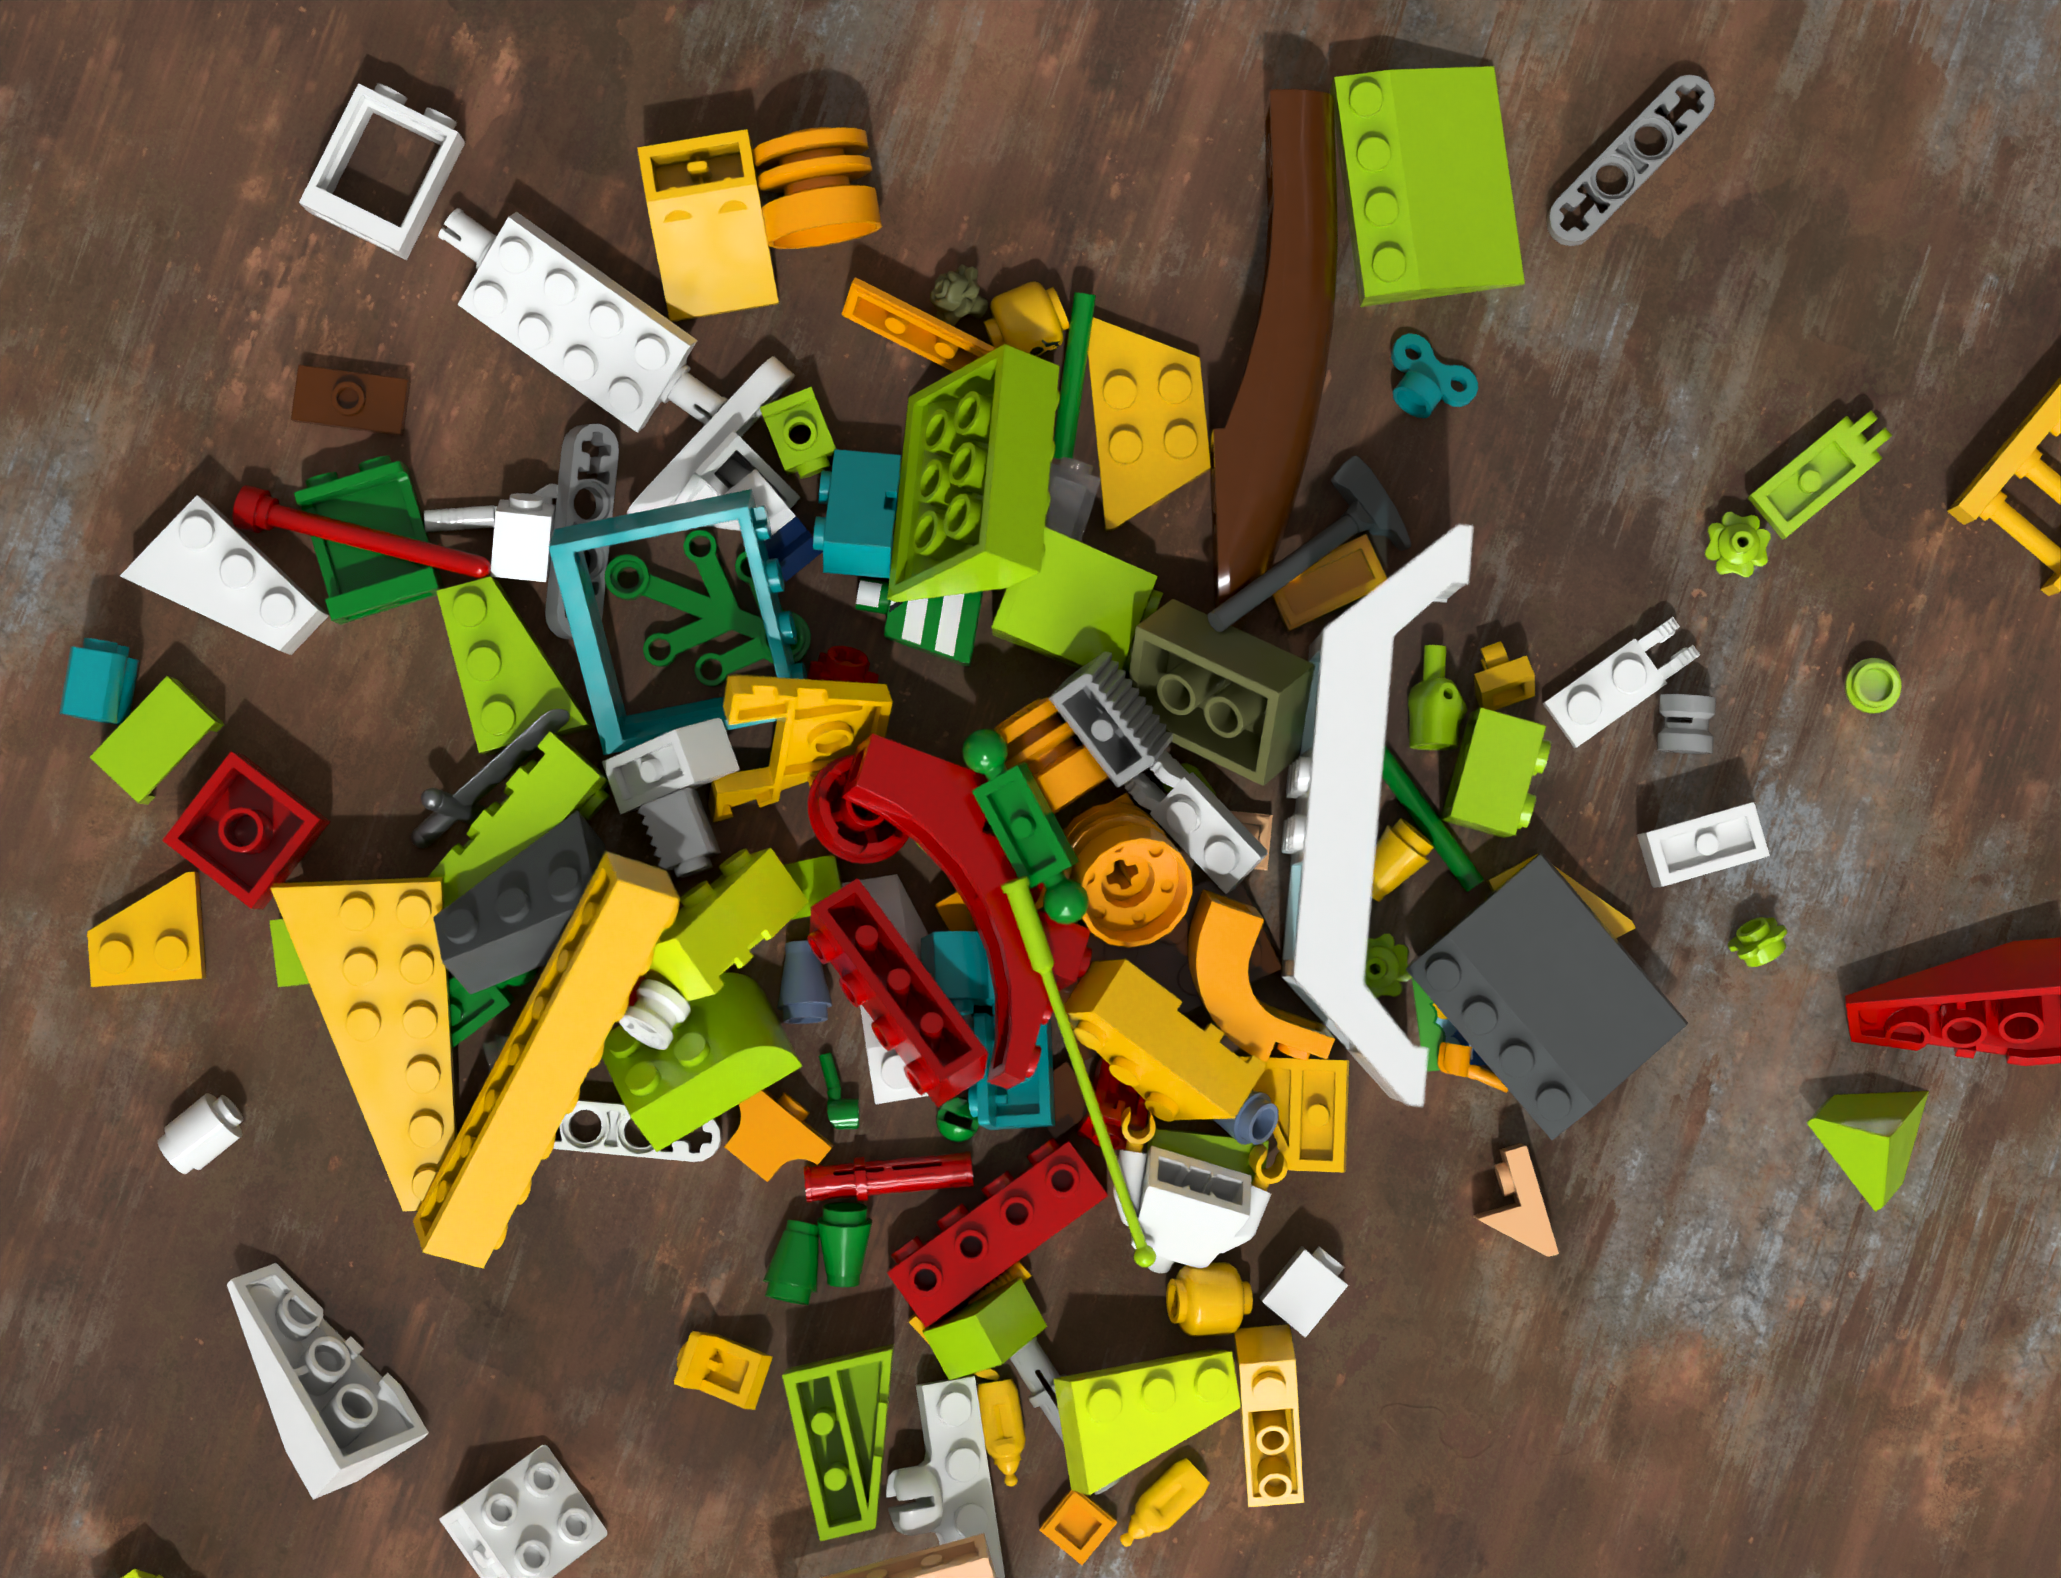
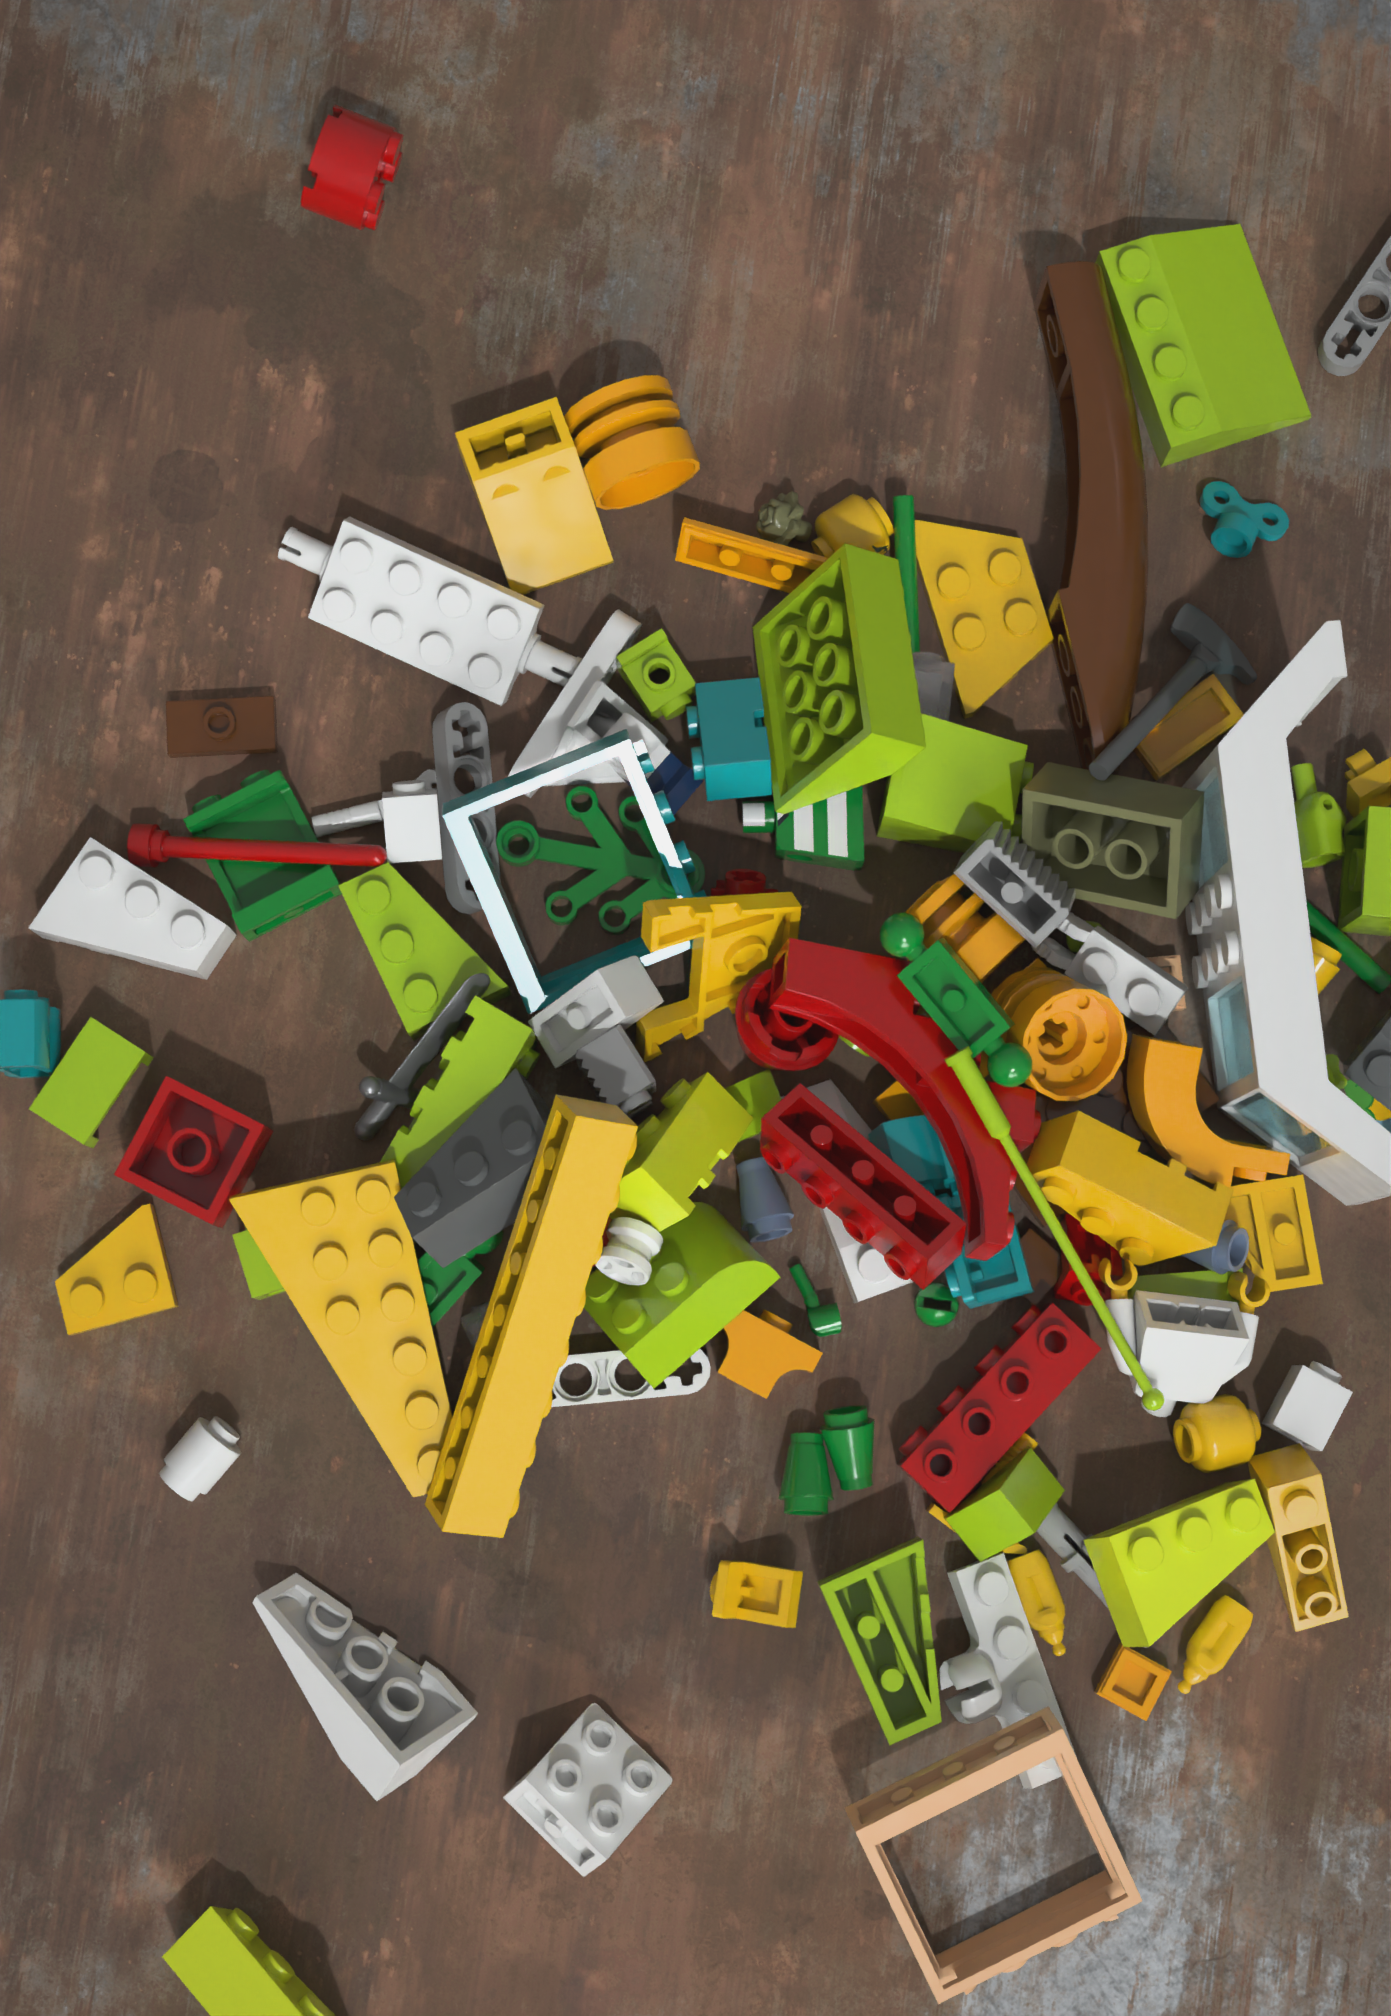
camera: 15 degrees left, 5 degrees down
white window [299,83,465,260] -> none
red pin [804,1151,974,1202] -> none

